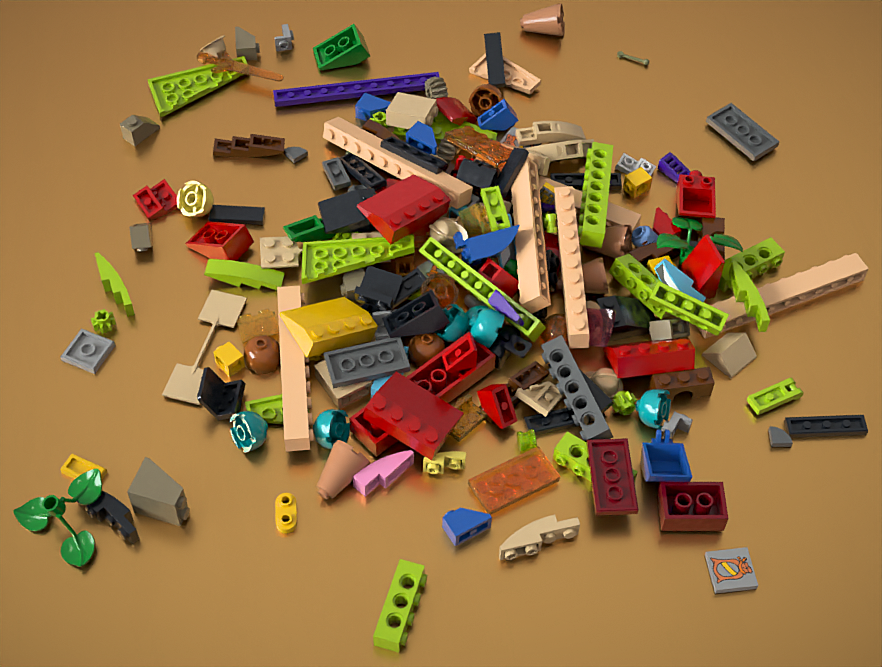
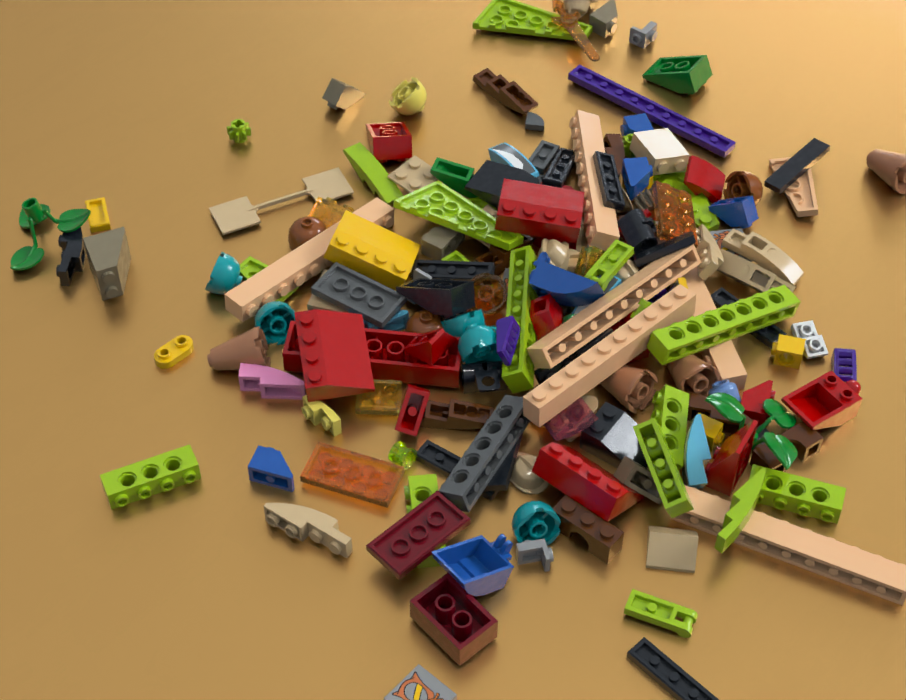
camera: 50 degrees right, 5 degrees down
light grey tile [60,329,116,374] -> none
lime slope [95,252,135,317] -> none
dark tan slope [120,115,160,146] -> none
red slope [133,179,178,220] -> none
black bracket [197,367,246,421] -> none
black tile [209,205,265,225] -> none
yellow brick [214,342,245,377] -> none
black bracket [354,266,403,311] -> none
dark tan gear [424,77,448,99] -> none
tan wing [515,381,565,417] -> none
lime gear [612,391,637,415] -> none
dark grey tile [768,426,793,447] -> none
none -> slope [488,142,539,177]

